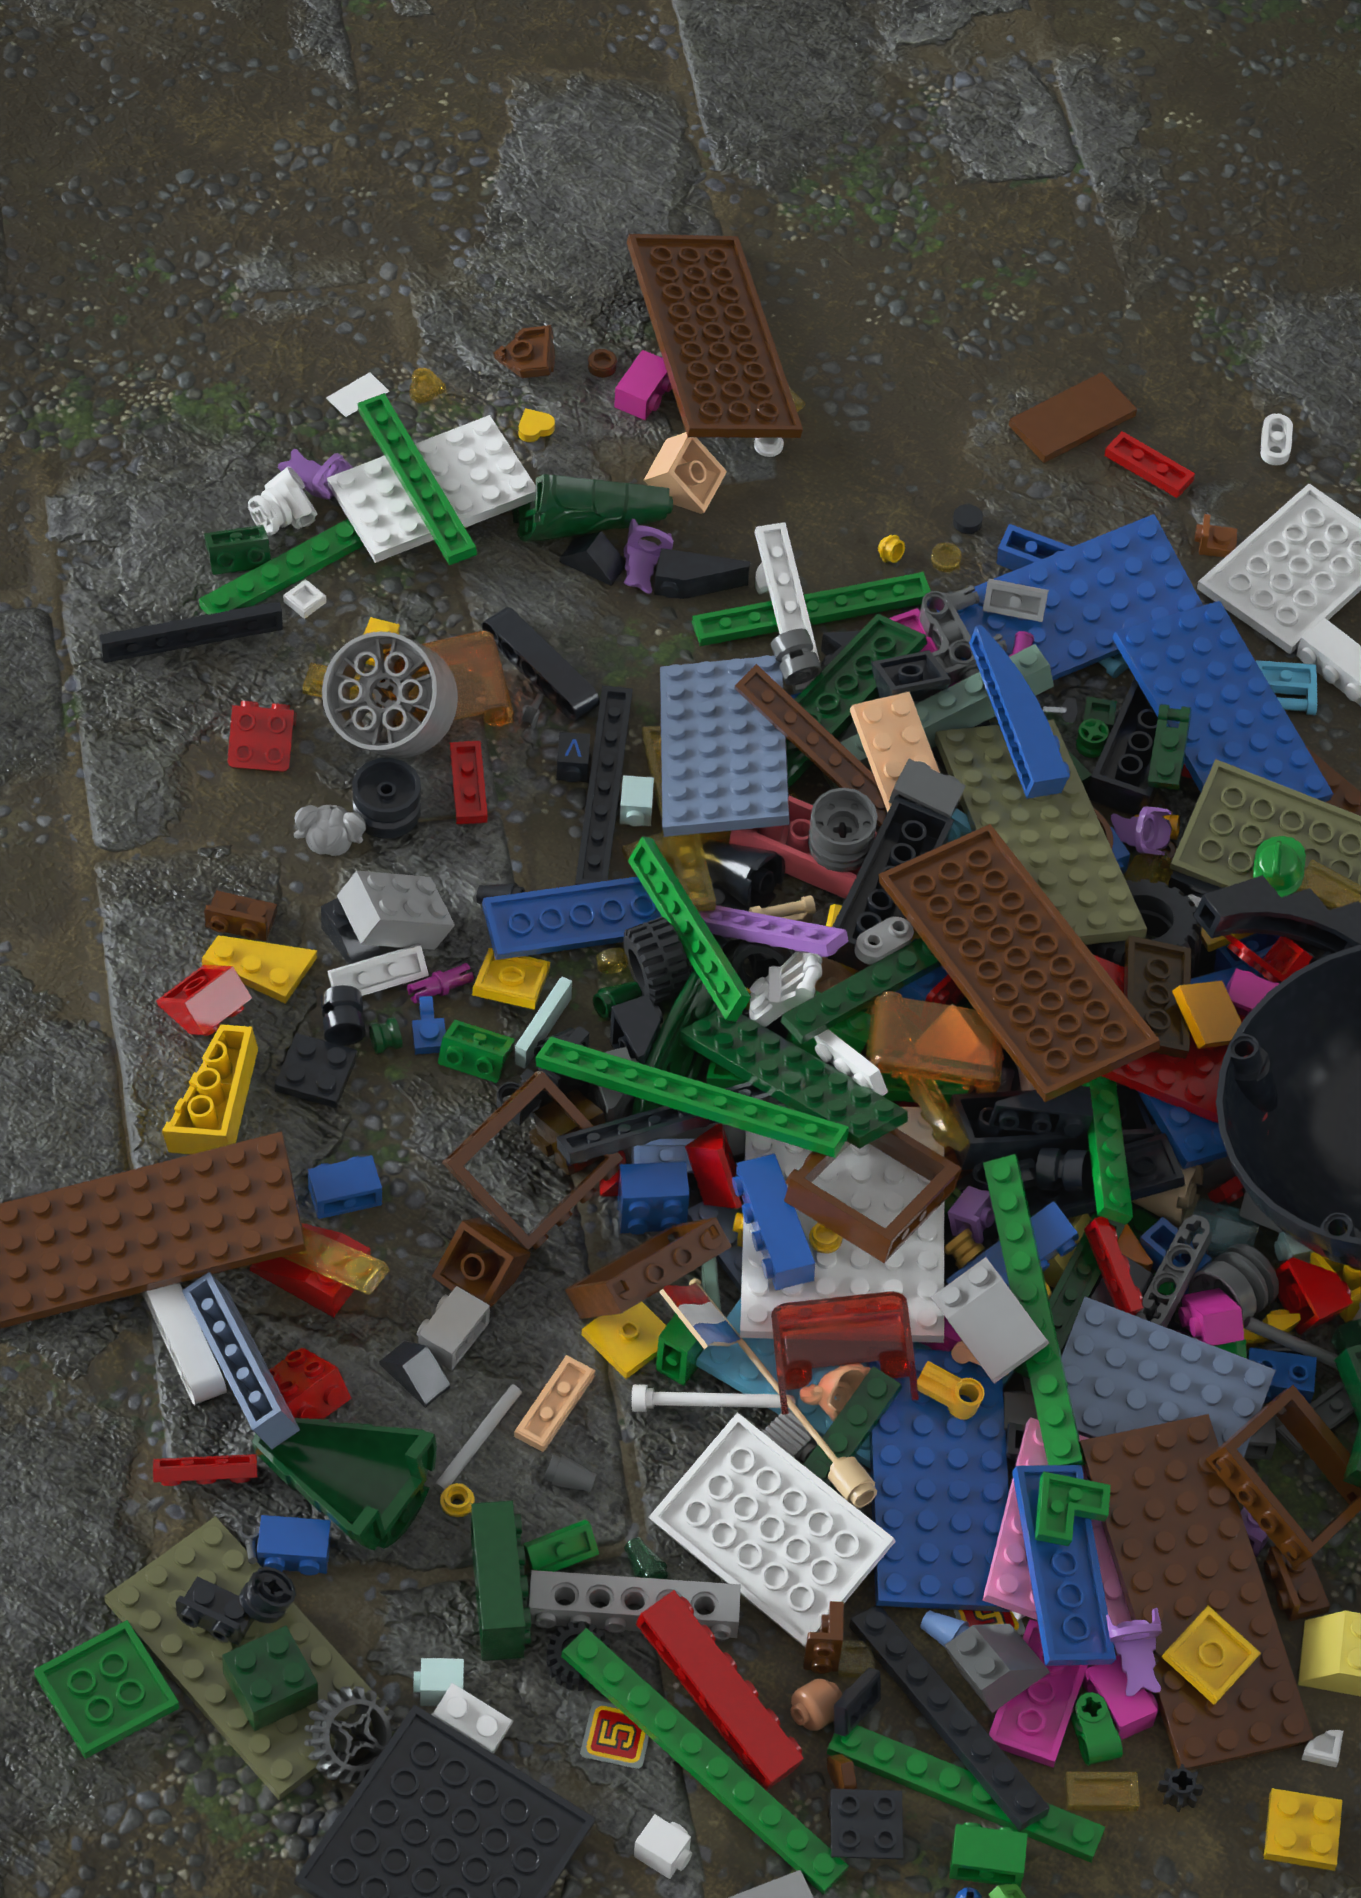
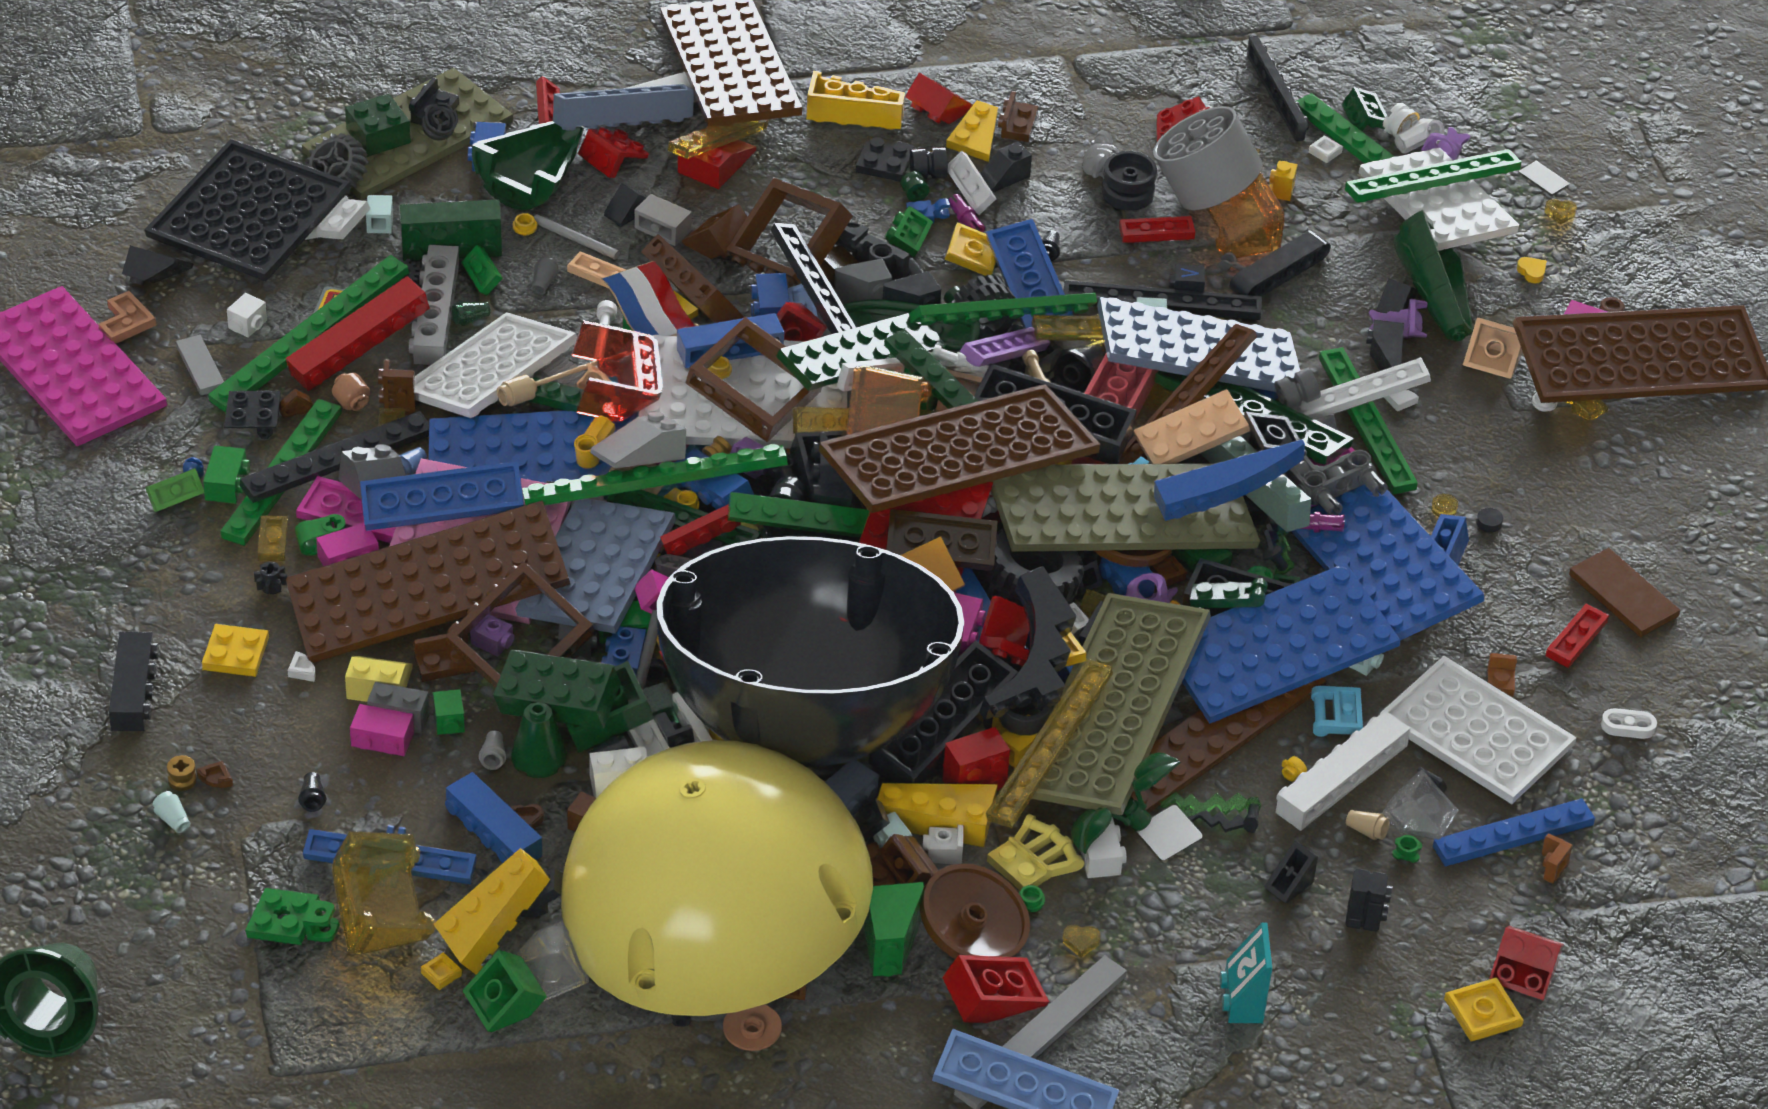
camera: 90 degrees right, 10 degrees down
green plate [34,1620,180,1759] -> none
blue brick [308,1155,382,1219] -> none
light grey brick [337,870,455,950] -> none
reddish brown plate [493,325,555,378] -> none
light aqua tile [515,976,572,1069] -> none
green plate [535,1036,849,1158] -> none
dark grey wheel [808,788,878,872] -> none
black plate [834,1667,881,1737] -> none
light grey plate [855,917,914,965] -> none
yellow plate [878,535,905,563] -> none
dark grey brick [889,759,966,818] -> none
light grey plate [983,579,1049,622] -> none
green plate [1035,1472,1111,1546] -> none
medium lavender hair [1106,1608,1163,1697] -> none
yellow plate [1161,1605,1261,1705] -> none
green piece [1253,836,1306,897] -> none

